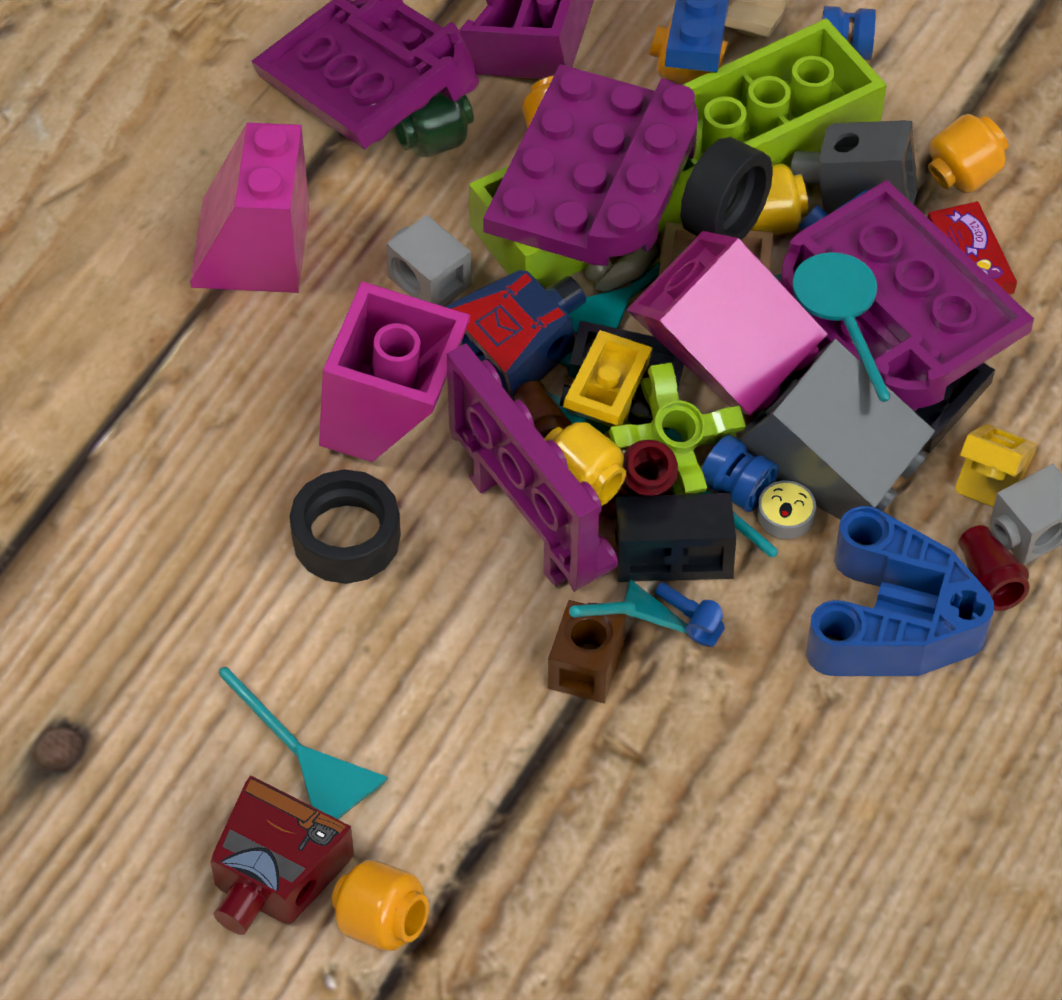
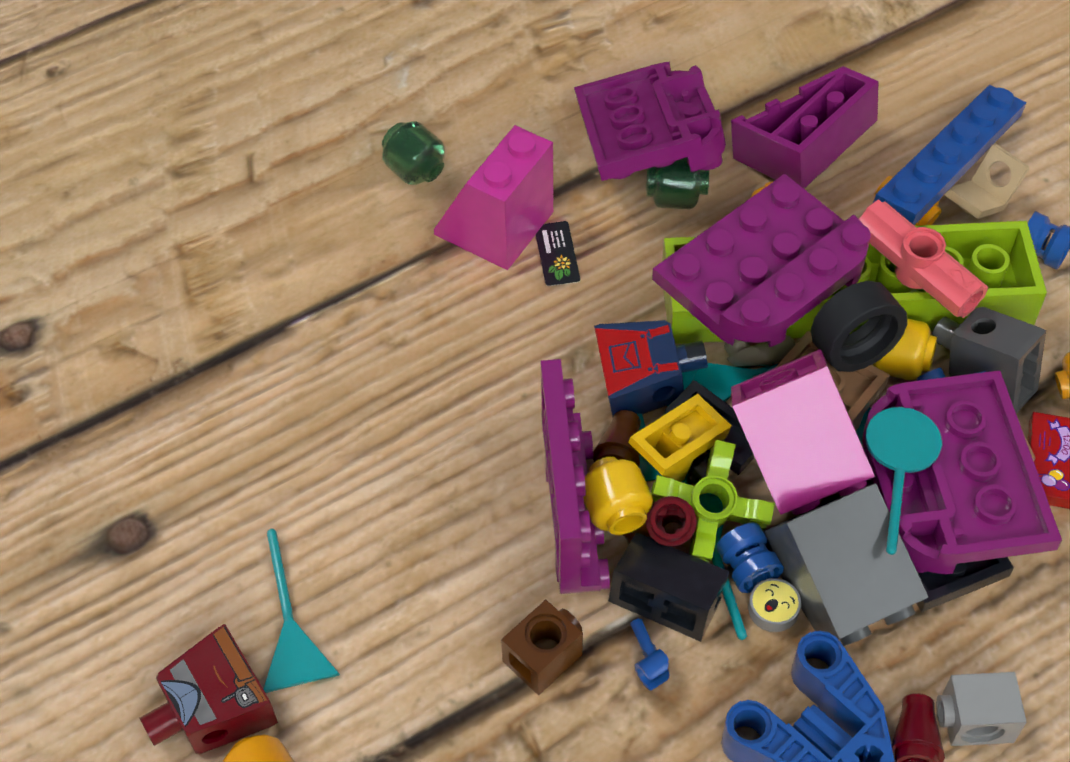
camera: 30 degrees right, 0 degrees up
black tyre [289,469,401,584] -> none
dark pink slope [319,281,470,462] -> none
light grey brick [386,215,472,306] -> none
teal piece [569,579,687,634] -> none
yellow slope [955,423,1039,507] -> none
none -> clear green head [382,121,445,185]
none -> black sticker [536,221,580,286]
none -> coral piece [859,199,988,318]

